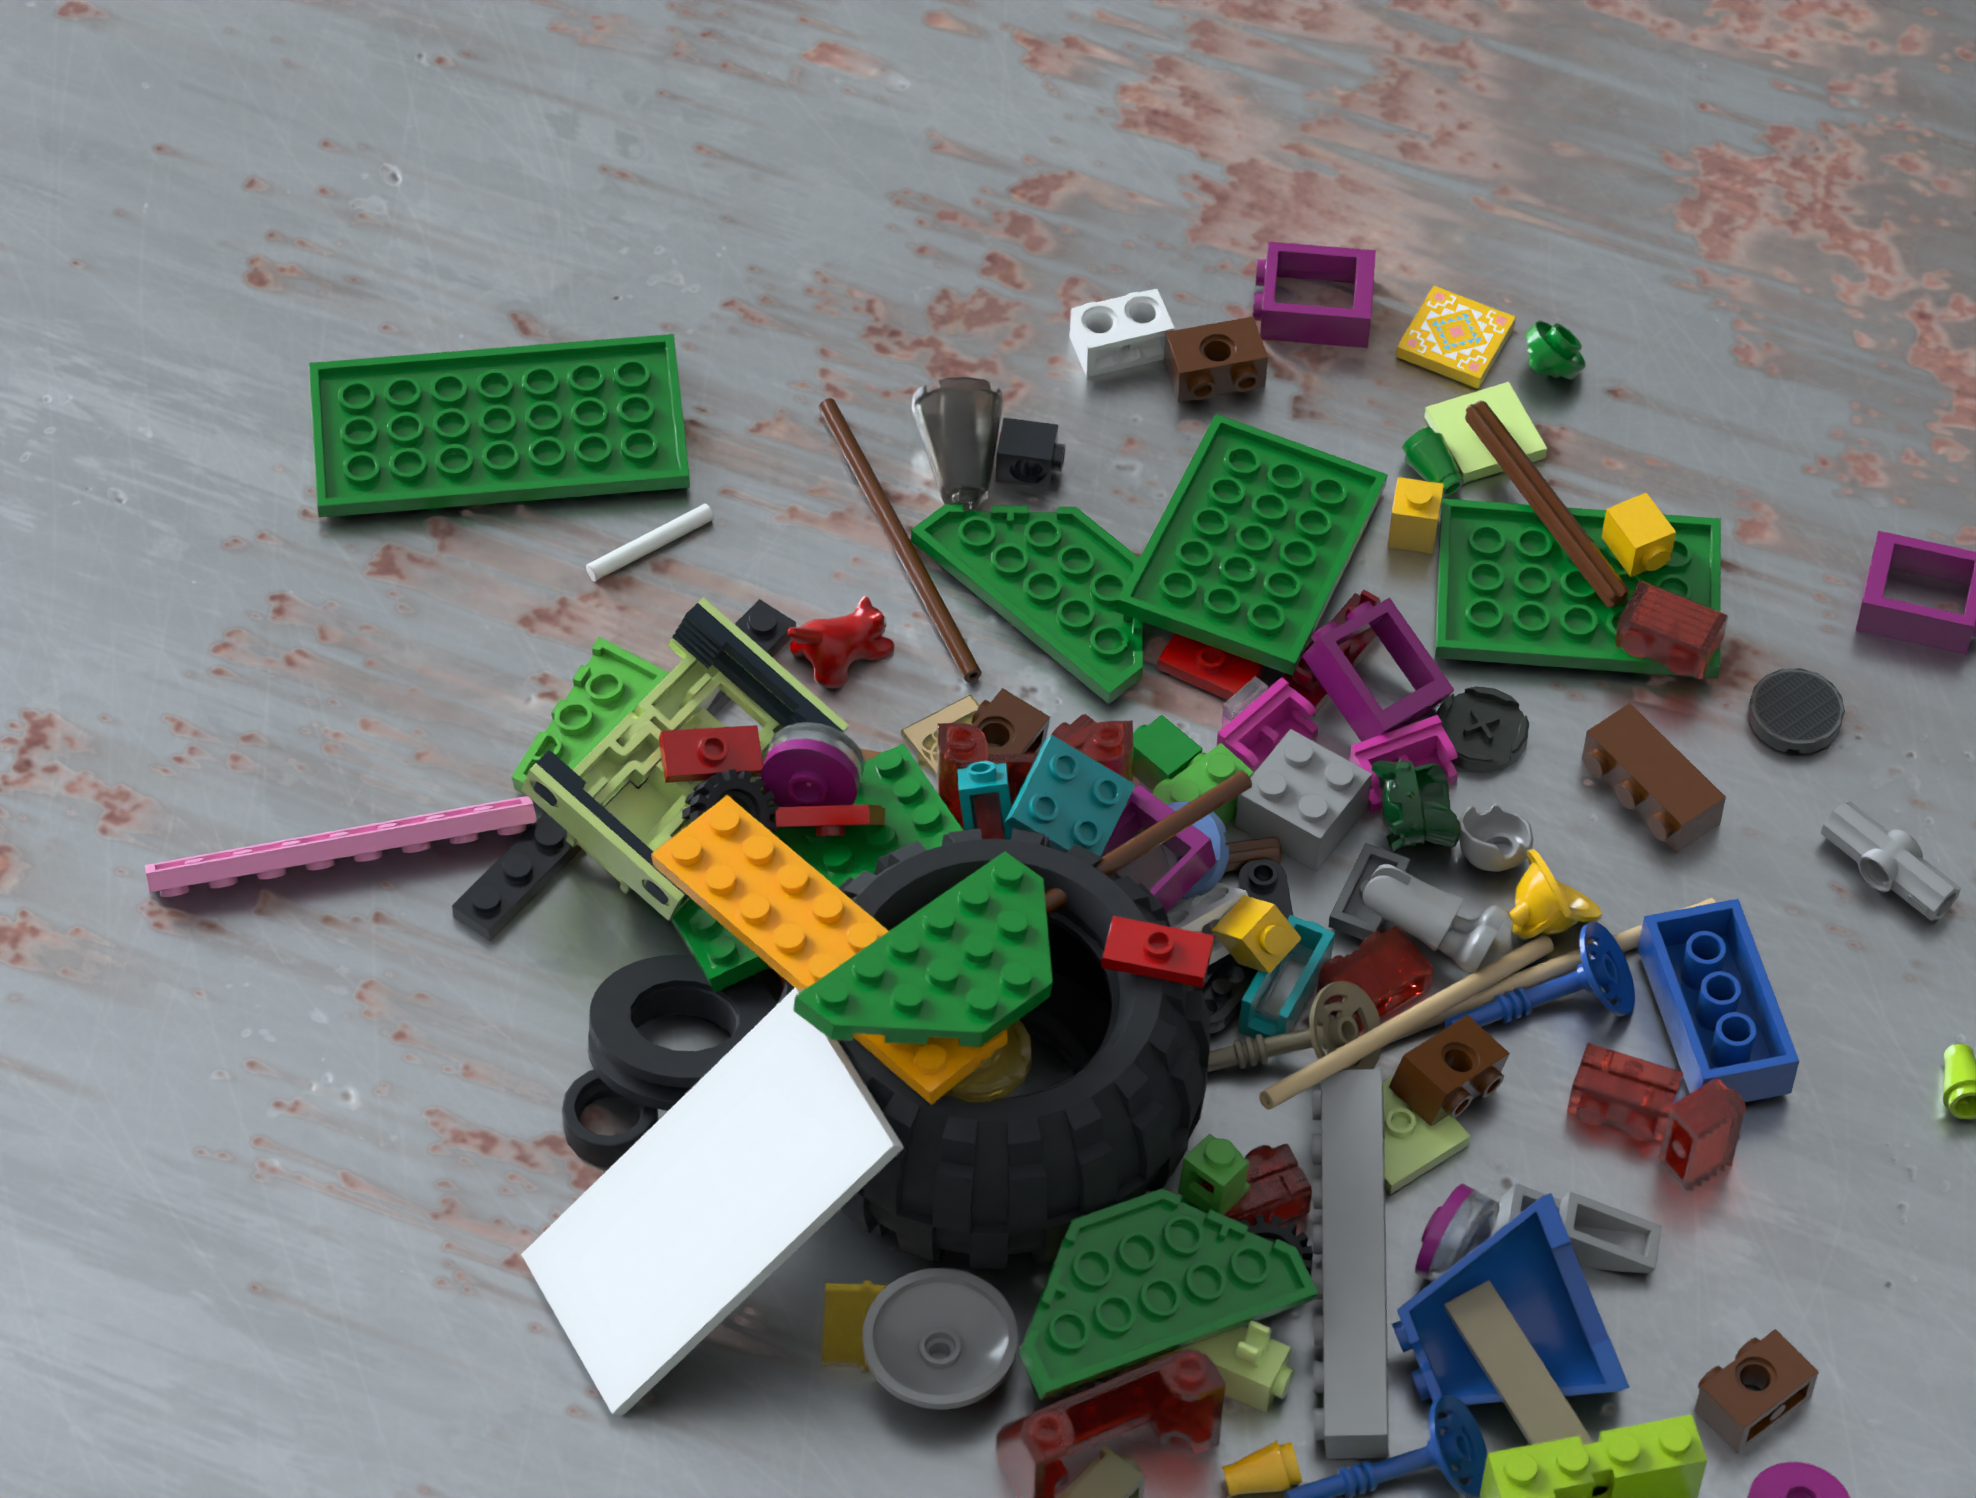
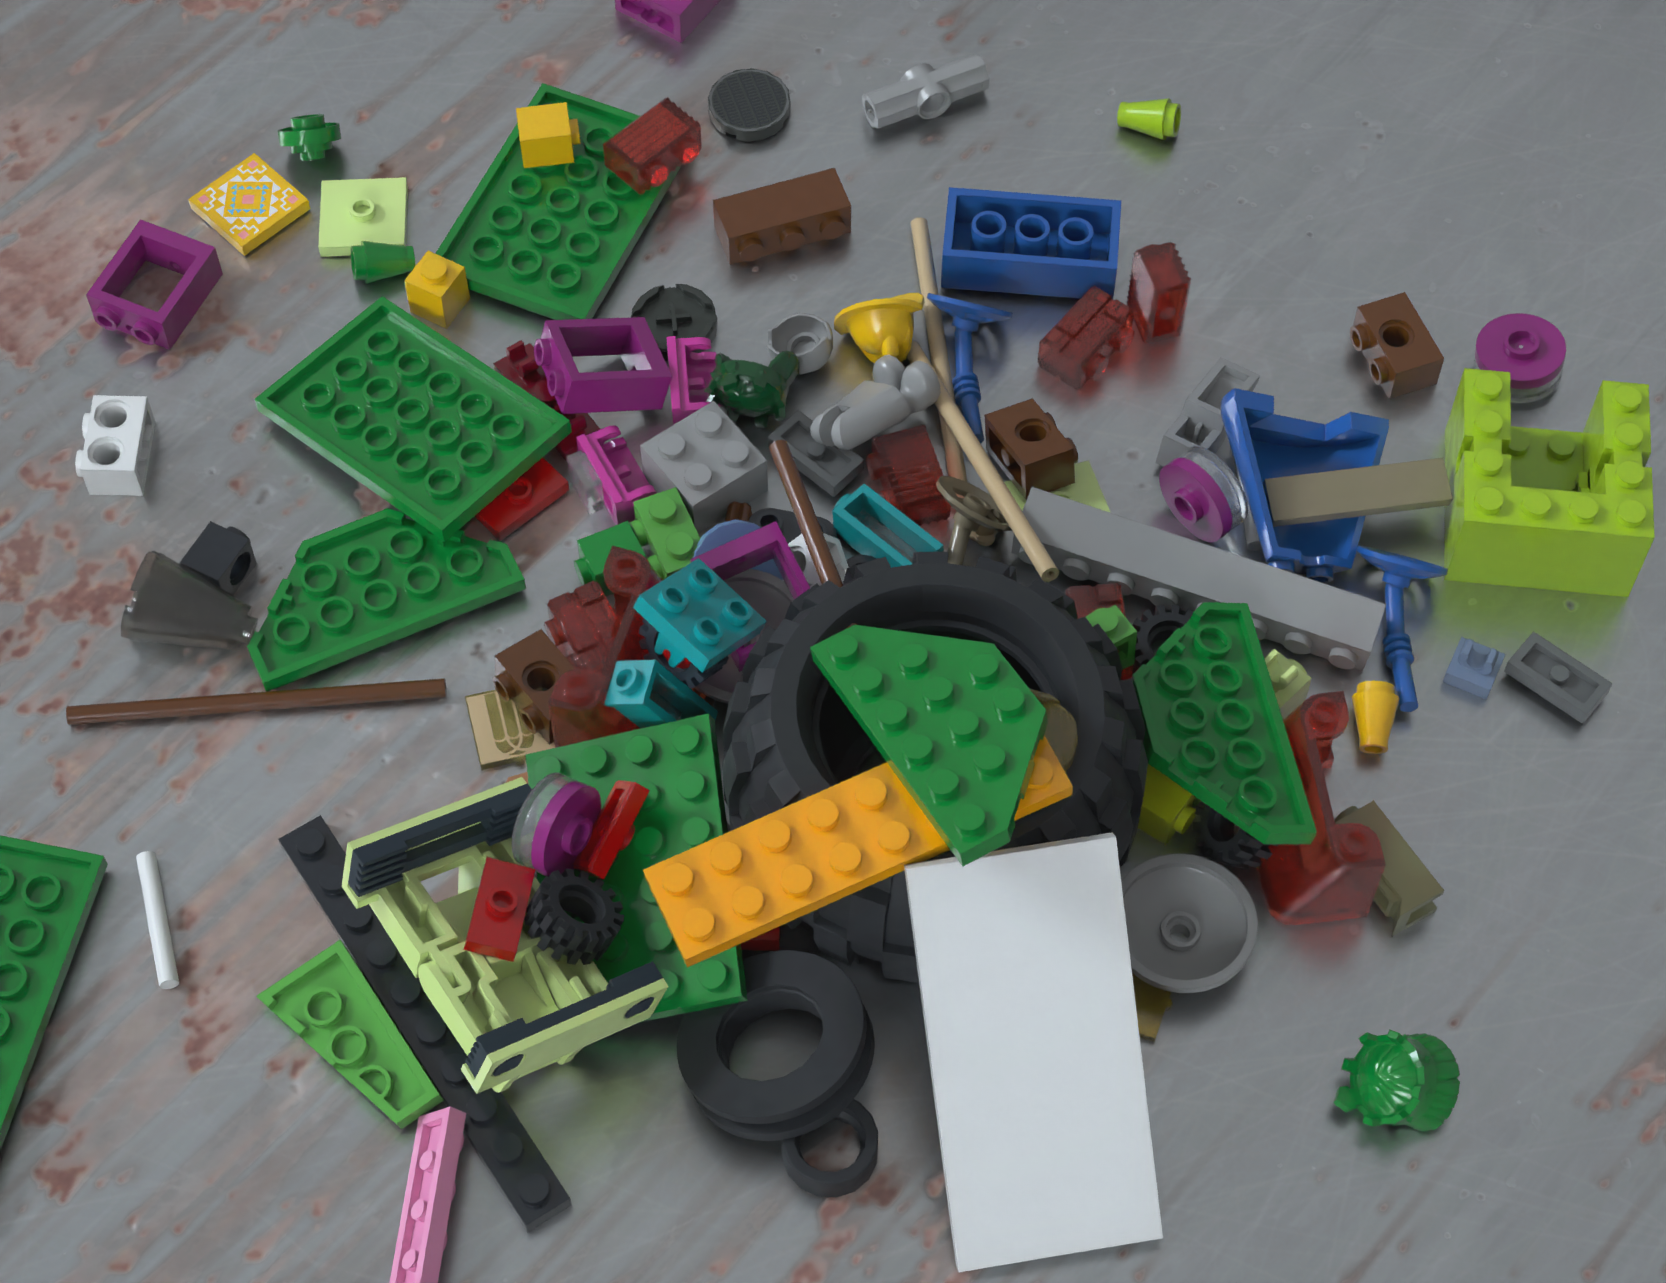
camera: 70 degrees left, 5 degrees up
red animal [787,596,895,688] -> none
red plate [1102,916,1214,987] -> none
reddish brown brick [1164,316,1268,402] -> none
yellow brick [1212,895,1302,974] -> none
reddish brown axle [1465,400,1629,609] -> none

